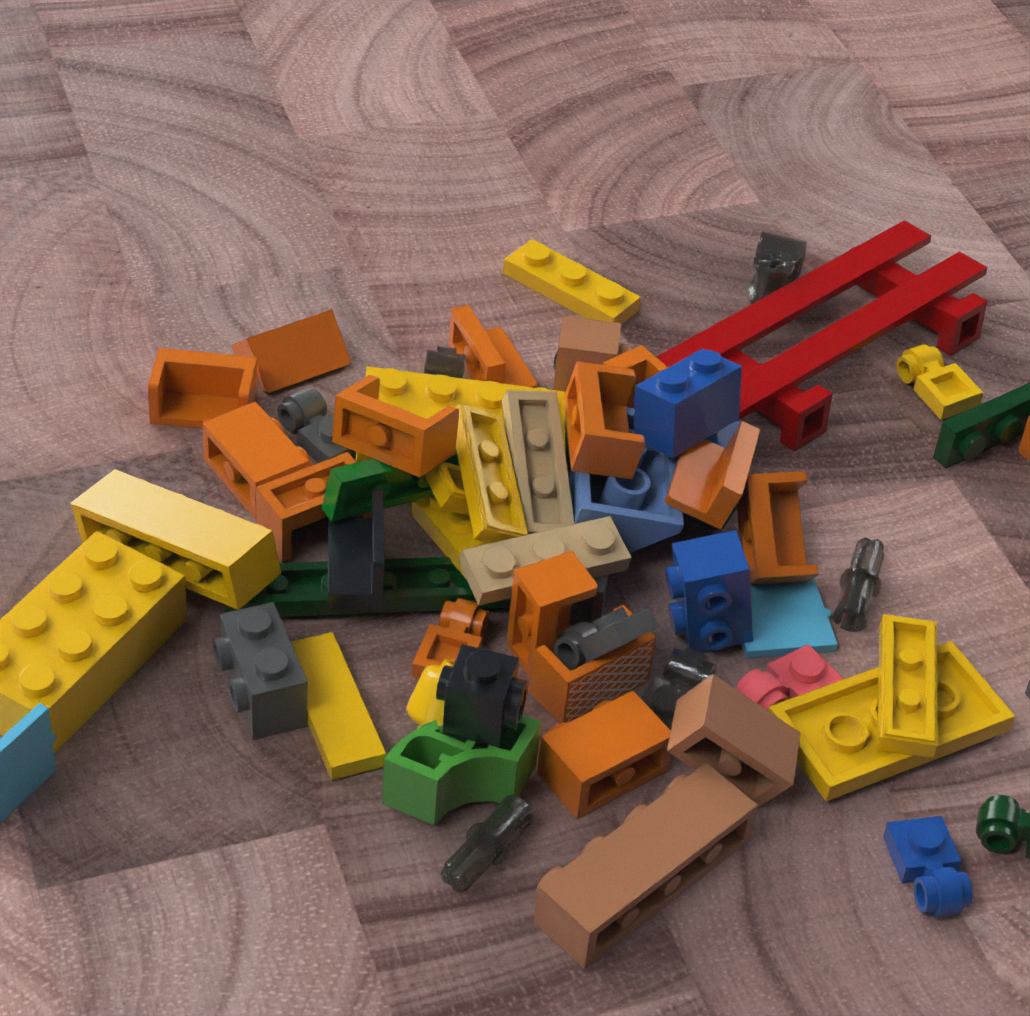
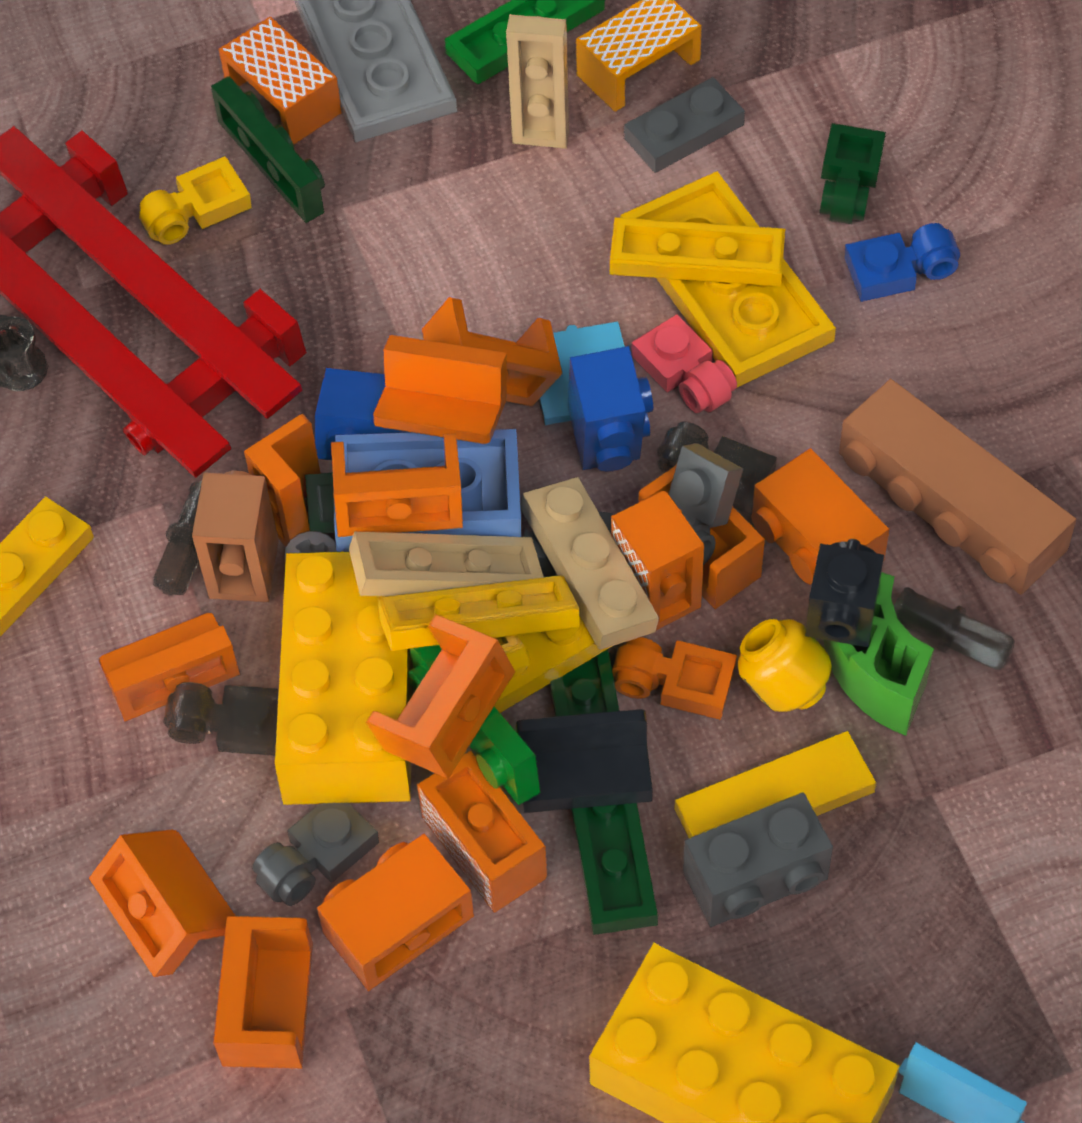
camera: 85 degrees left, 15 degrees up
yellow brick [71,469,281,610] -> none
blue brick [634,349,742,458] -> none
nougat brick [667,674,800,808] -> none
clear smoke axle [833,537,885,632] -> none

